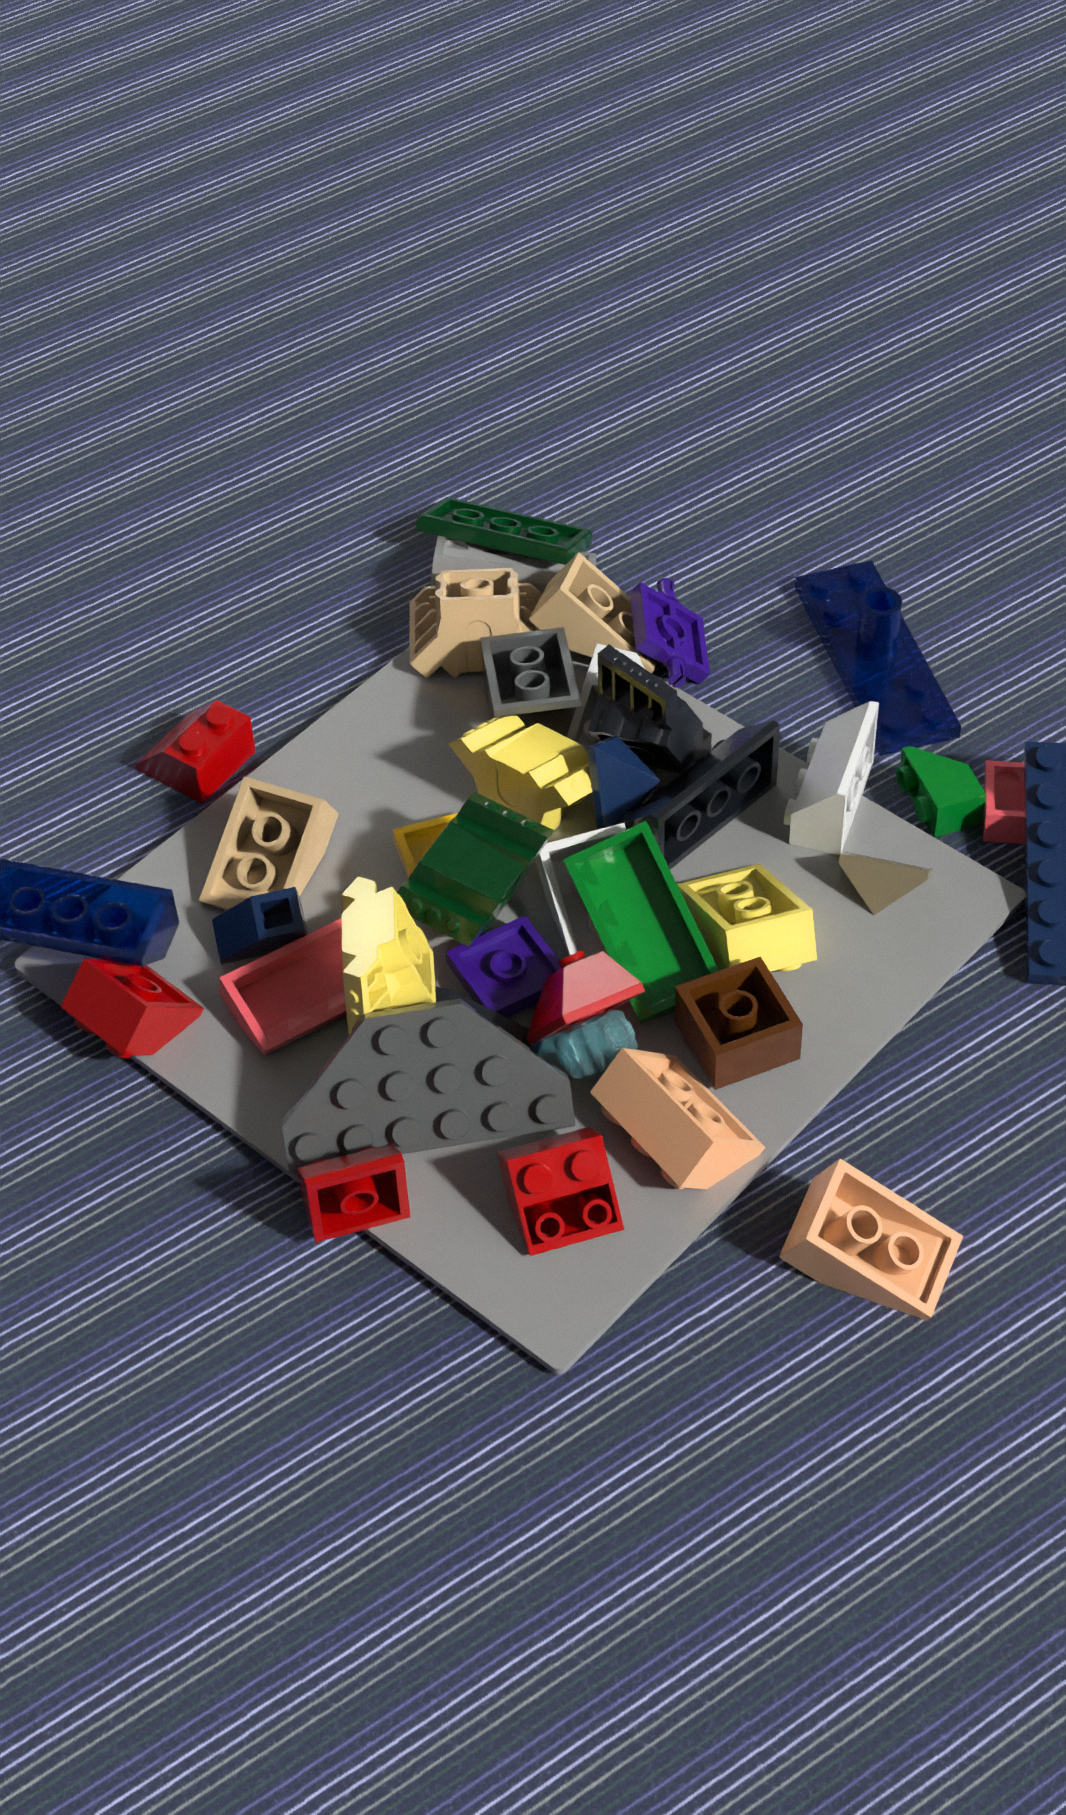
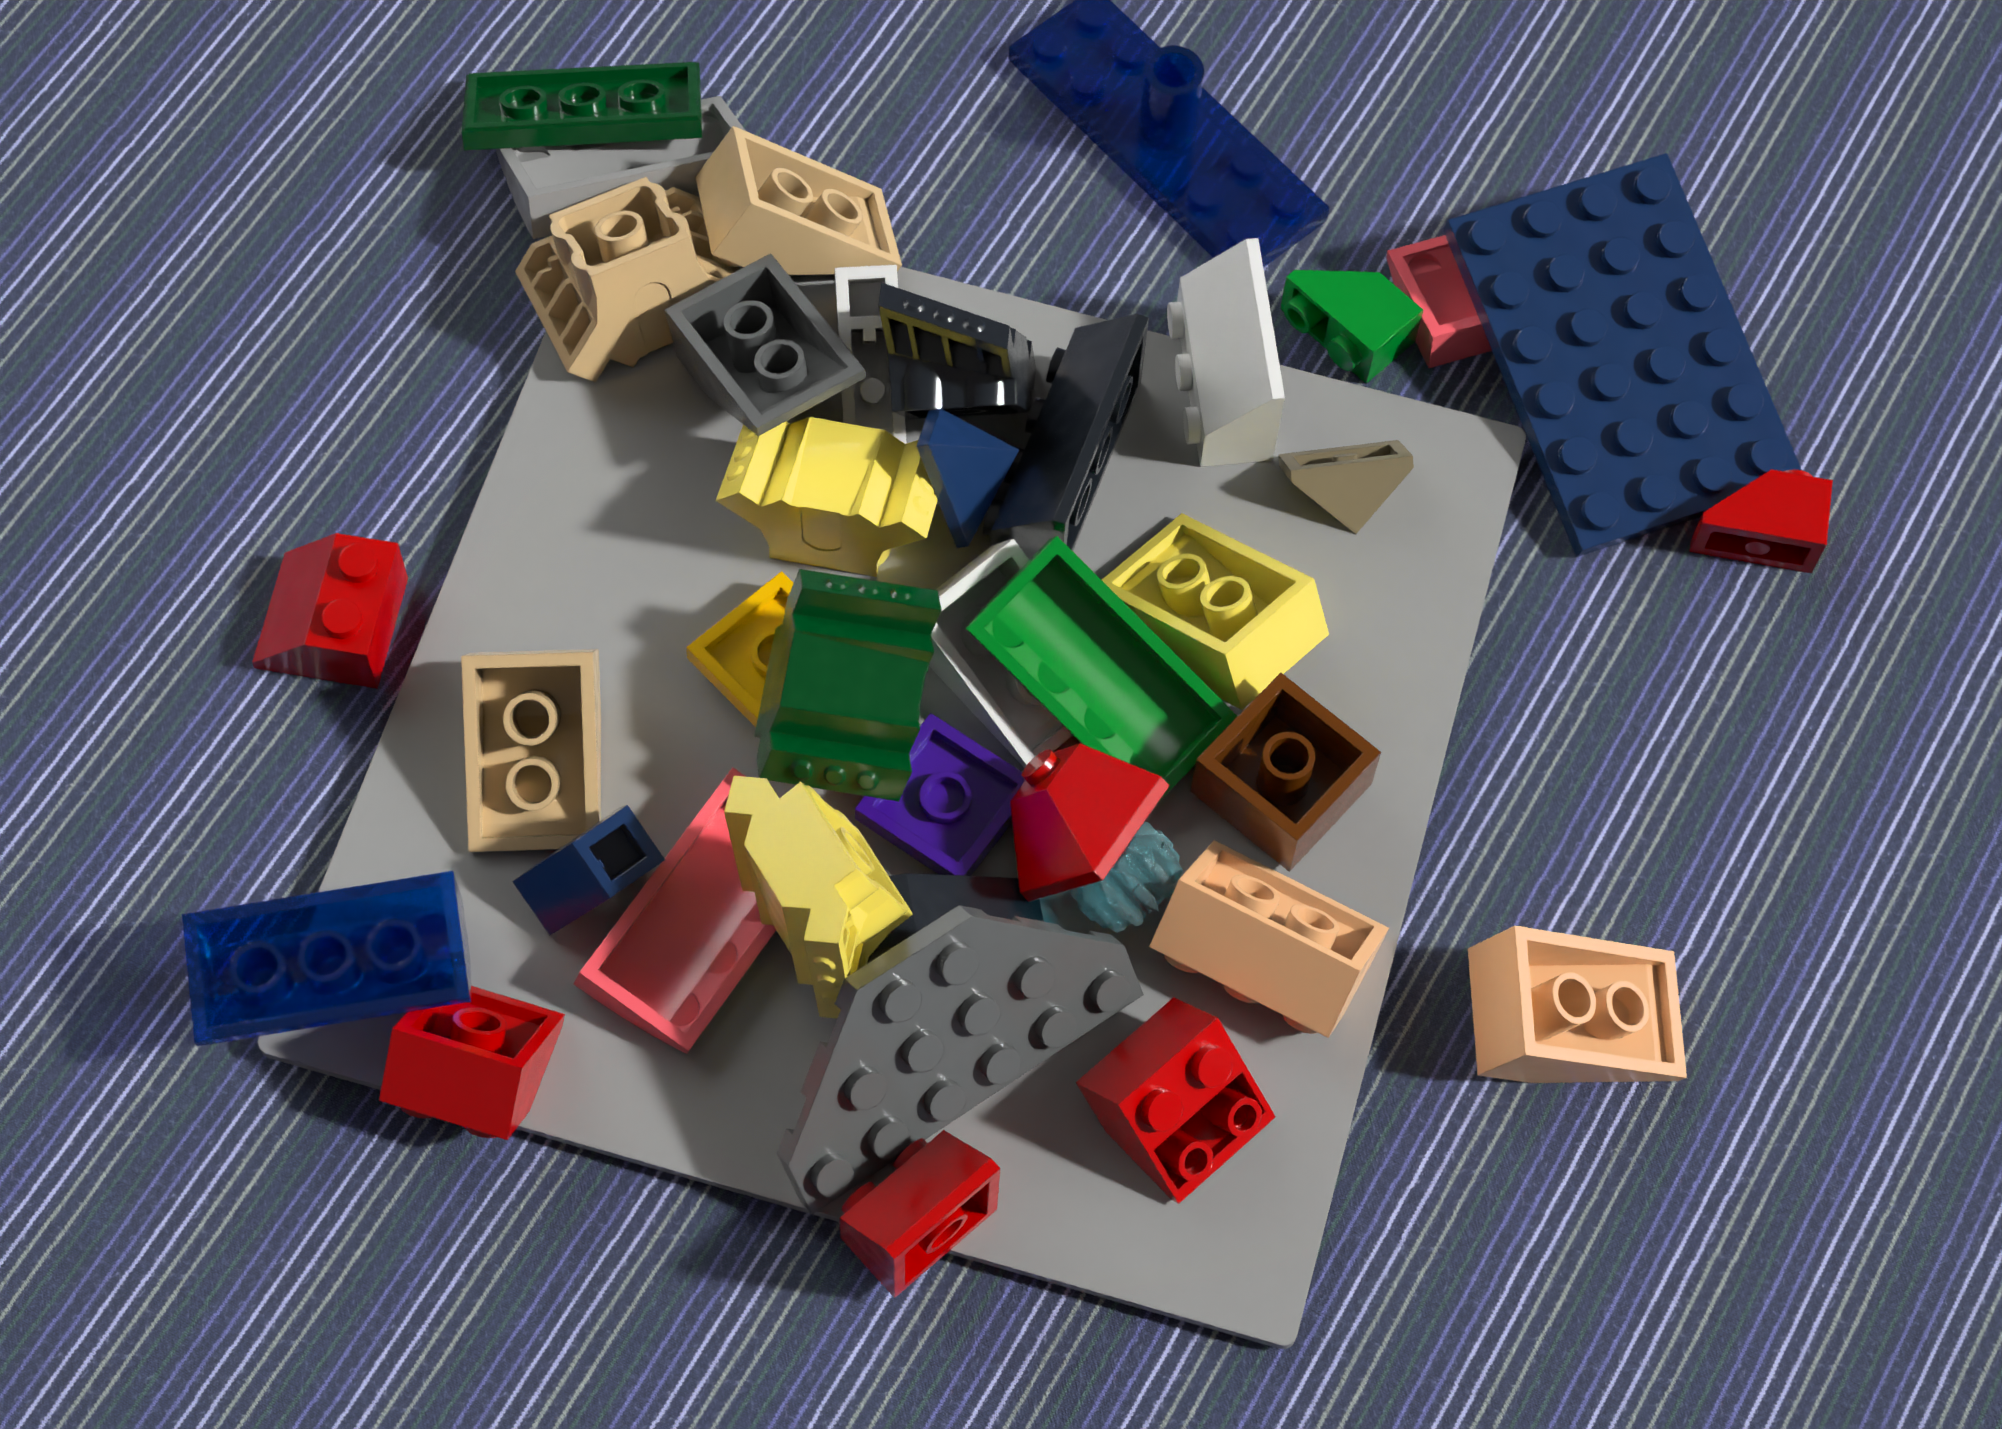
camera: 30 degrees left, 15 degrees up
dark purple plate [630,578,710,687] -> none

